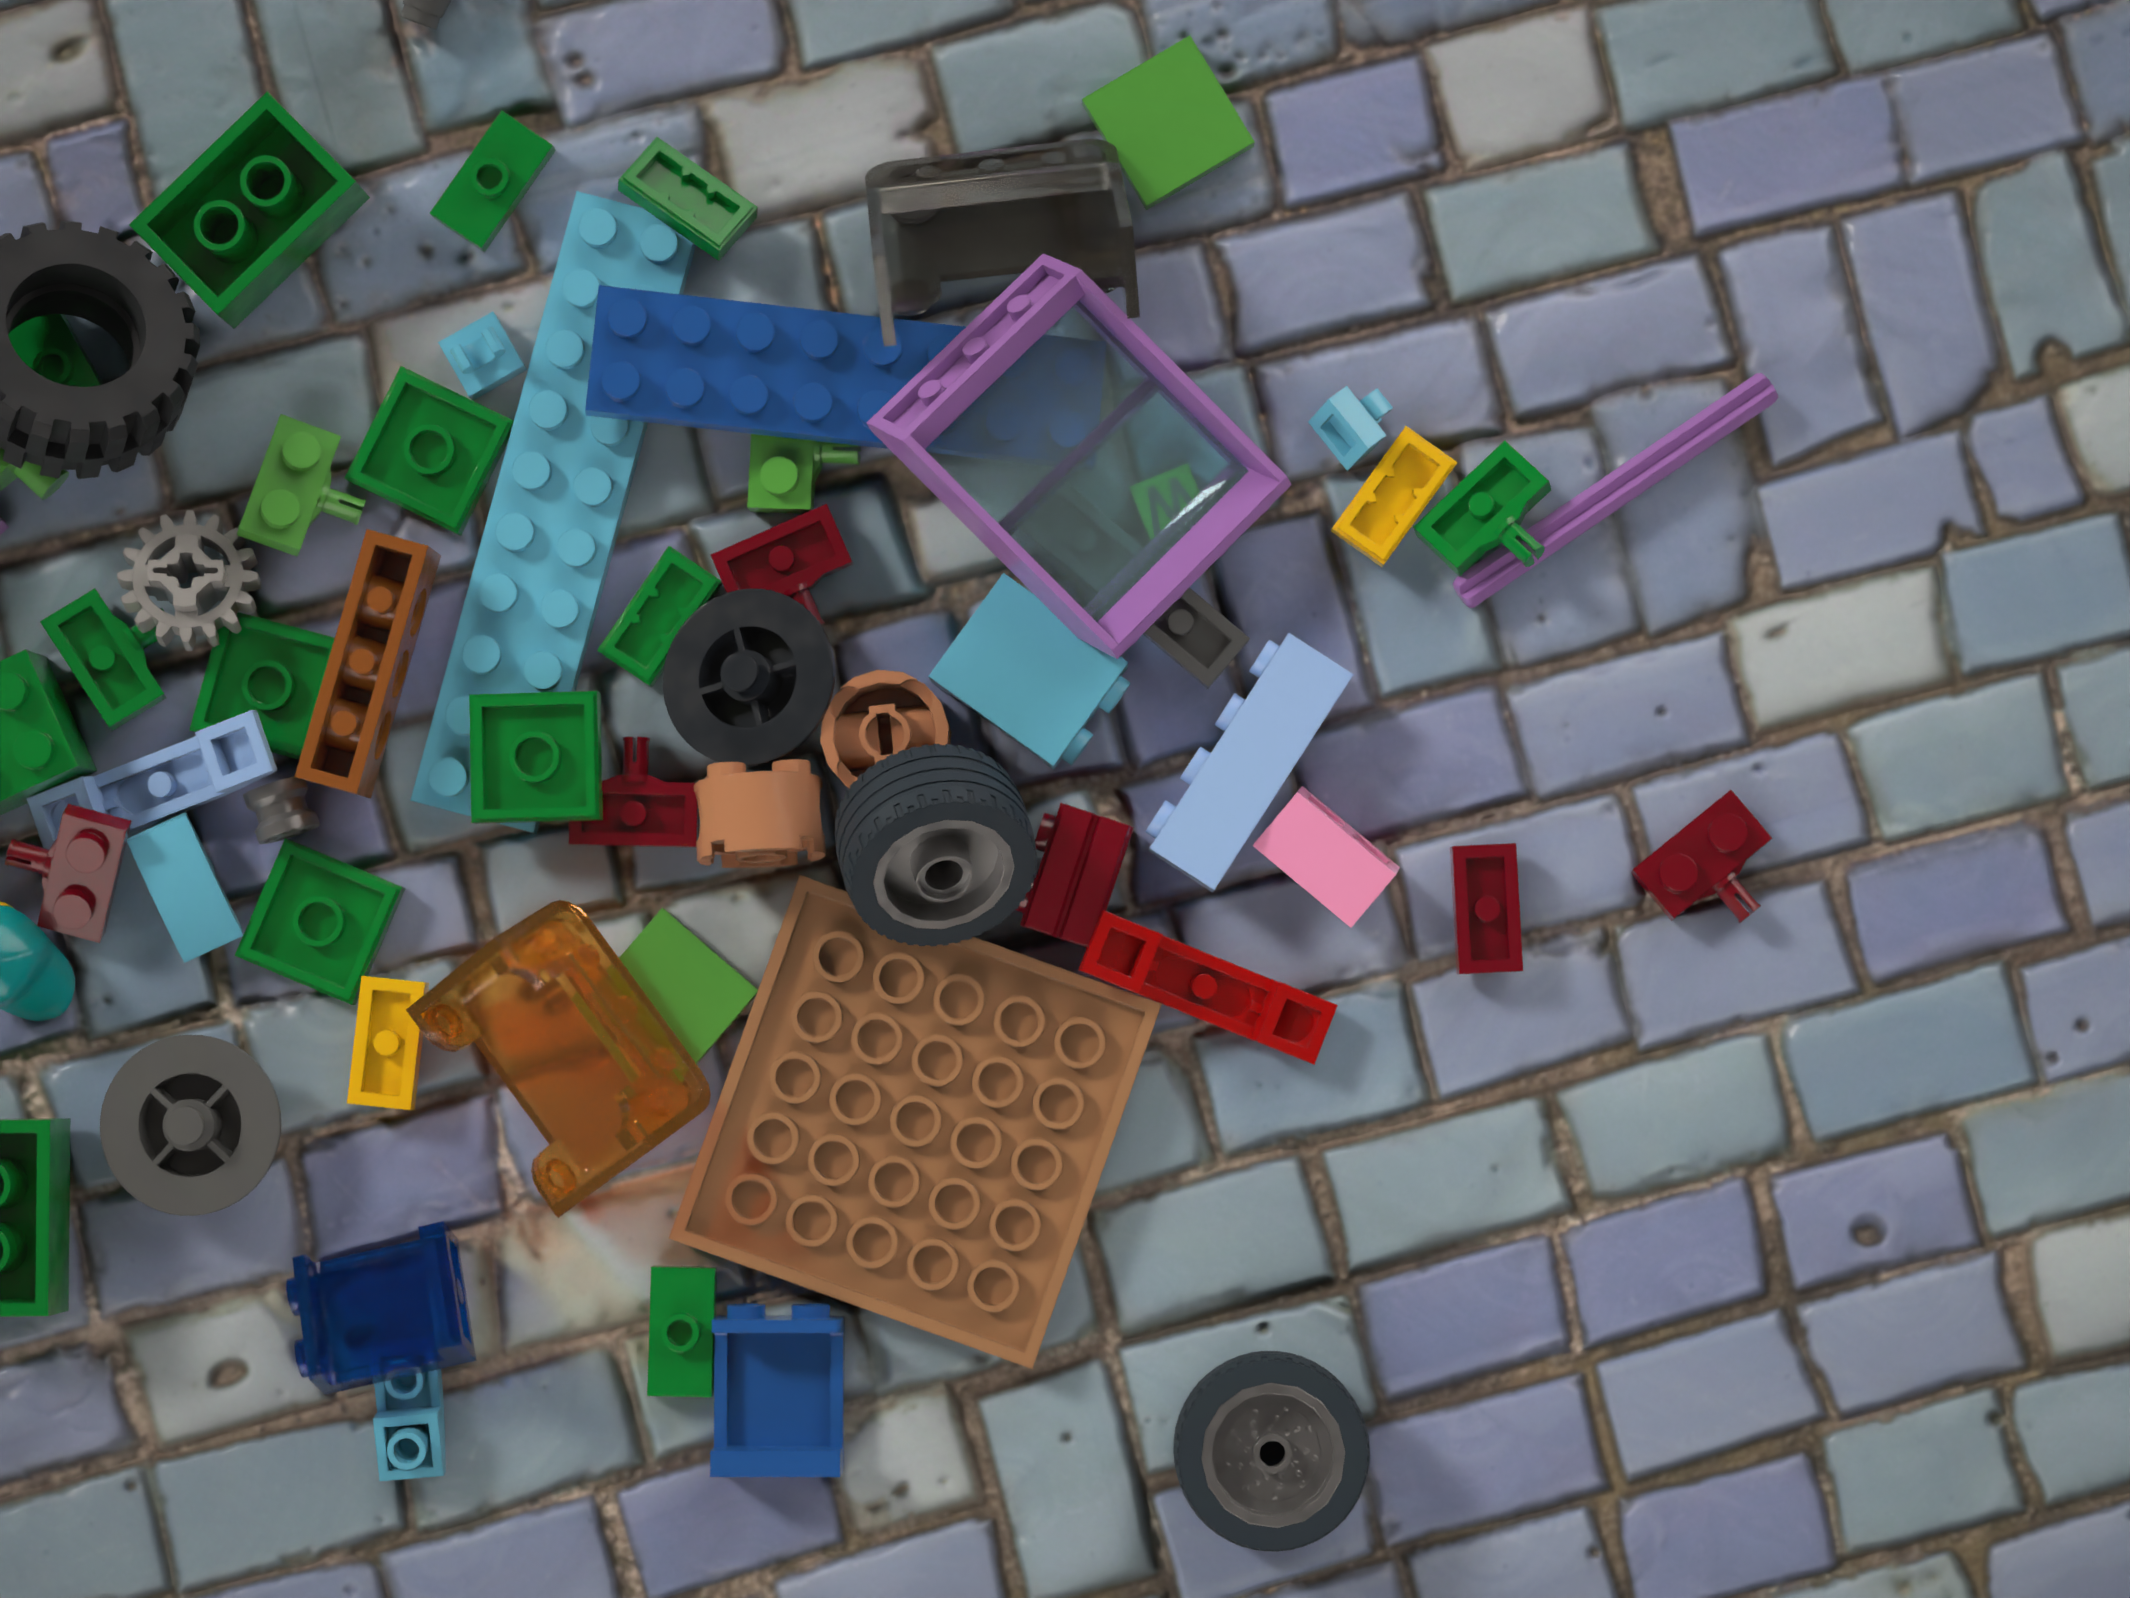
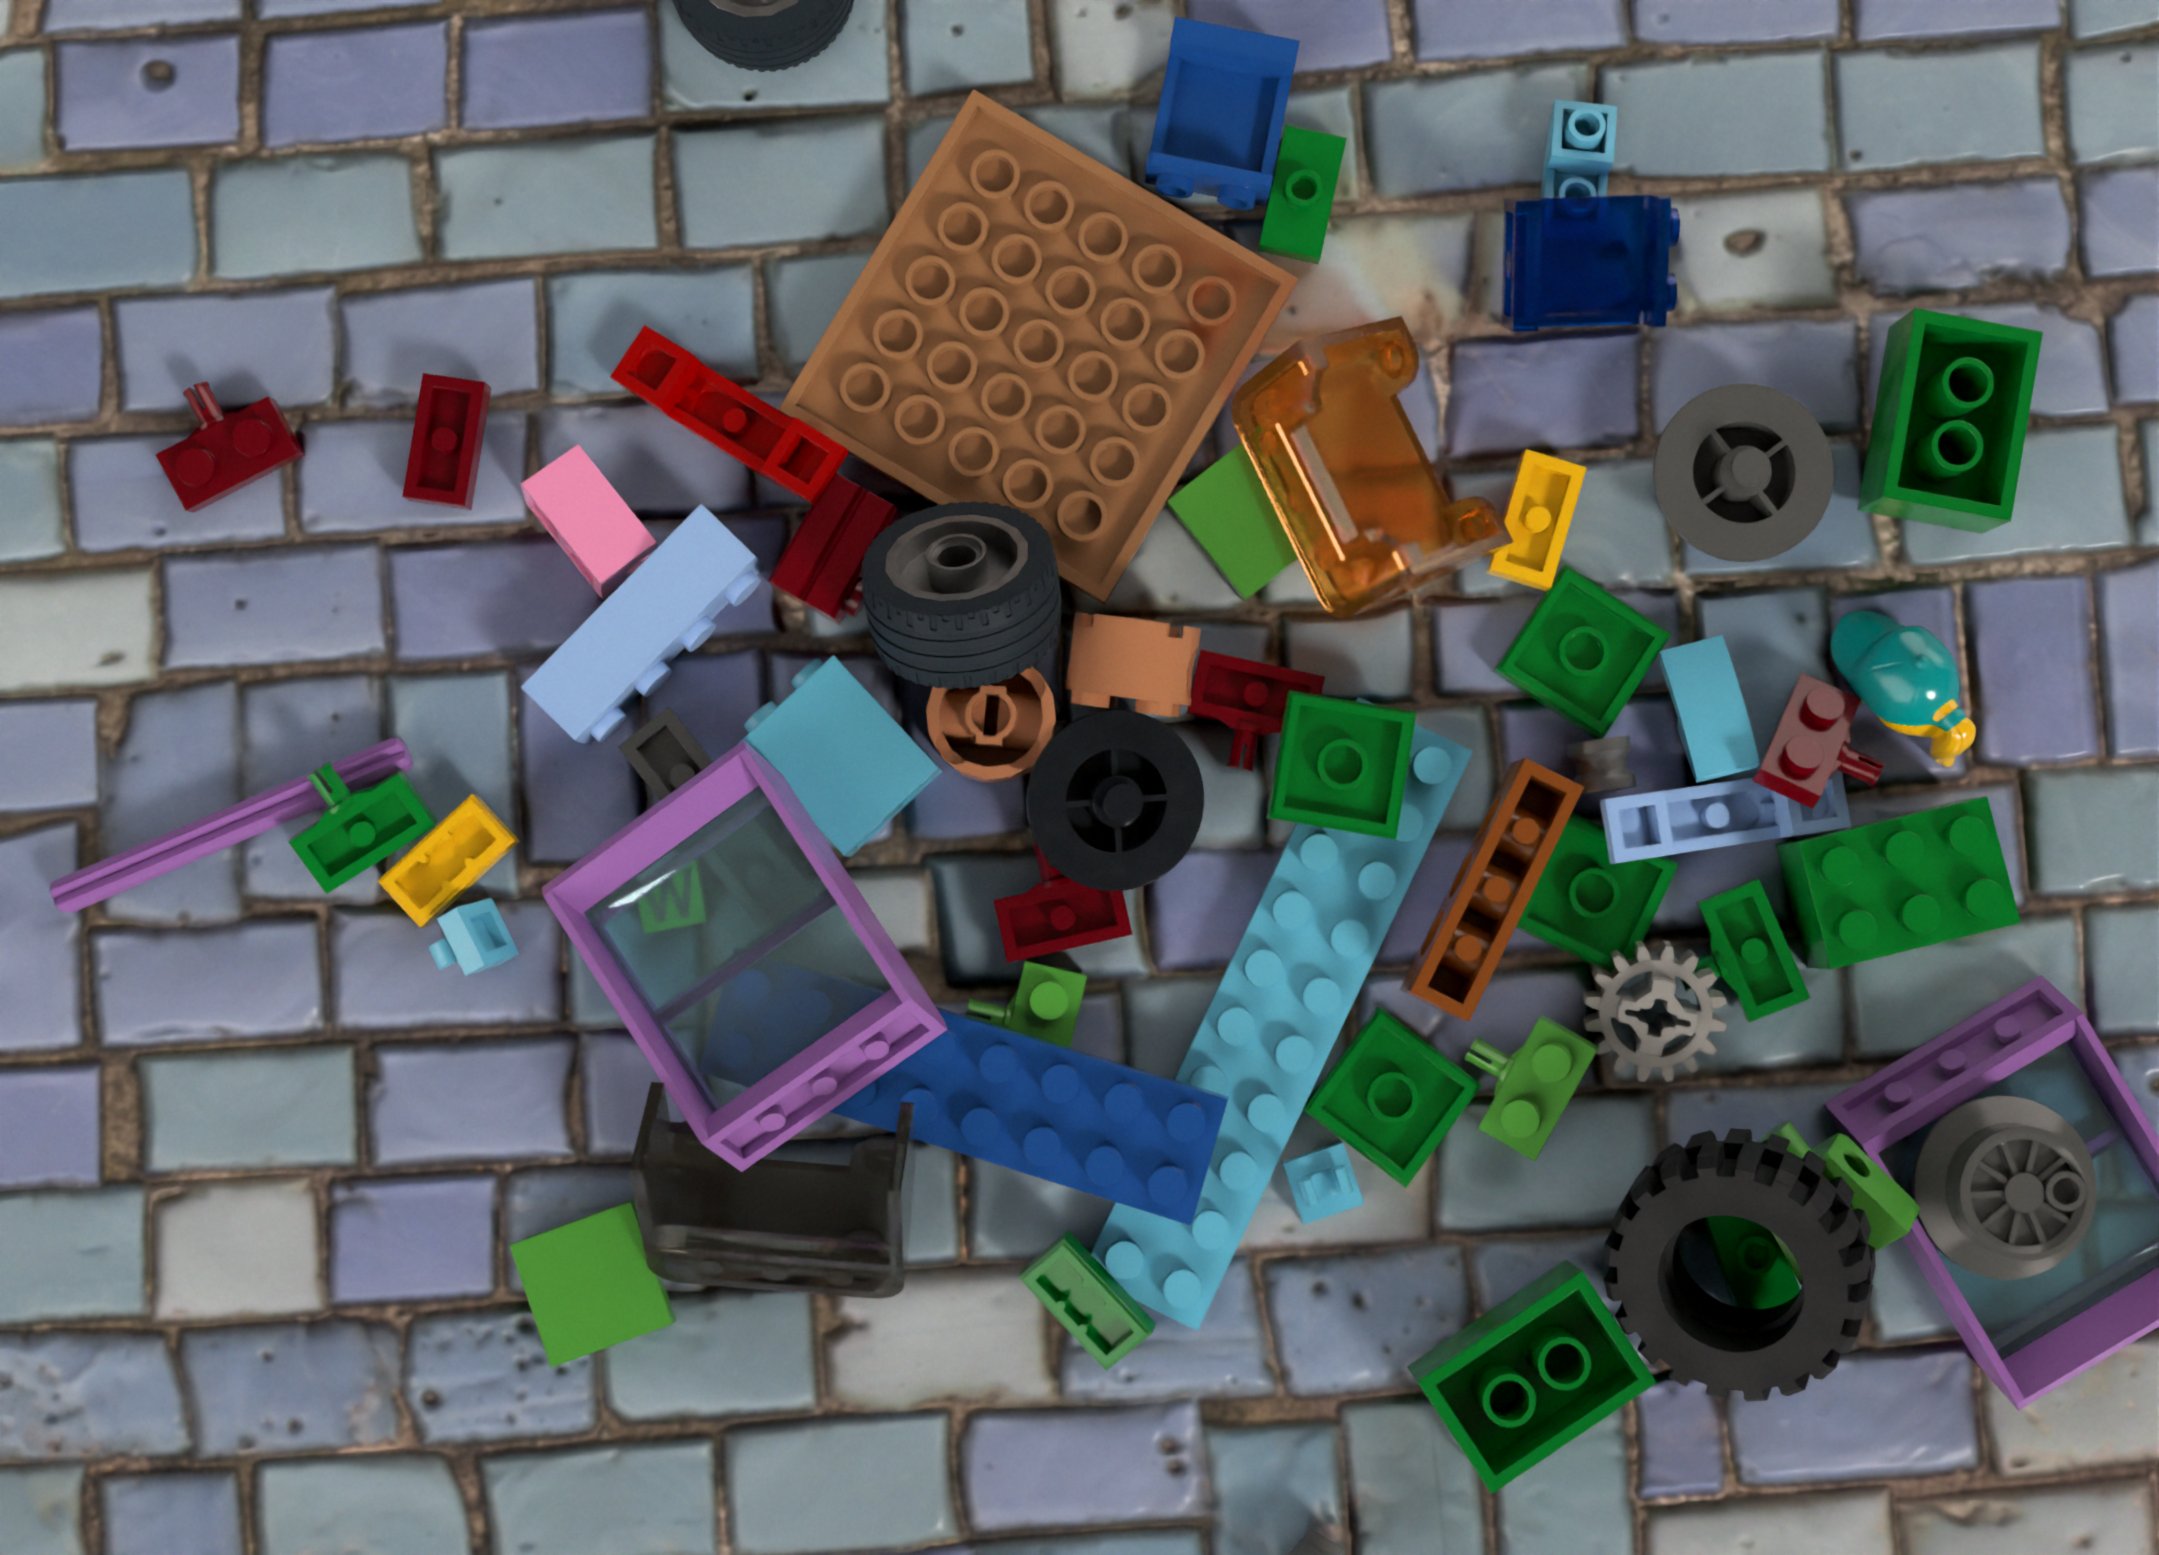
camera: 170 degrees left, 0 degrees up
green plate [430,110,556,253] -> none
green plate [597,546,723,688] -> none

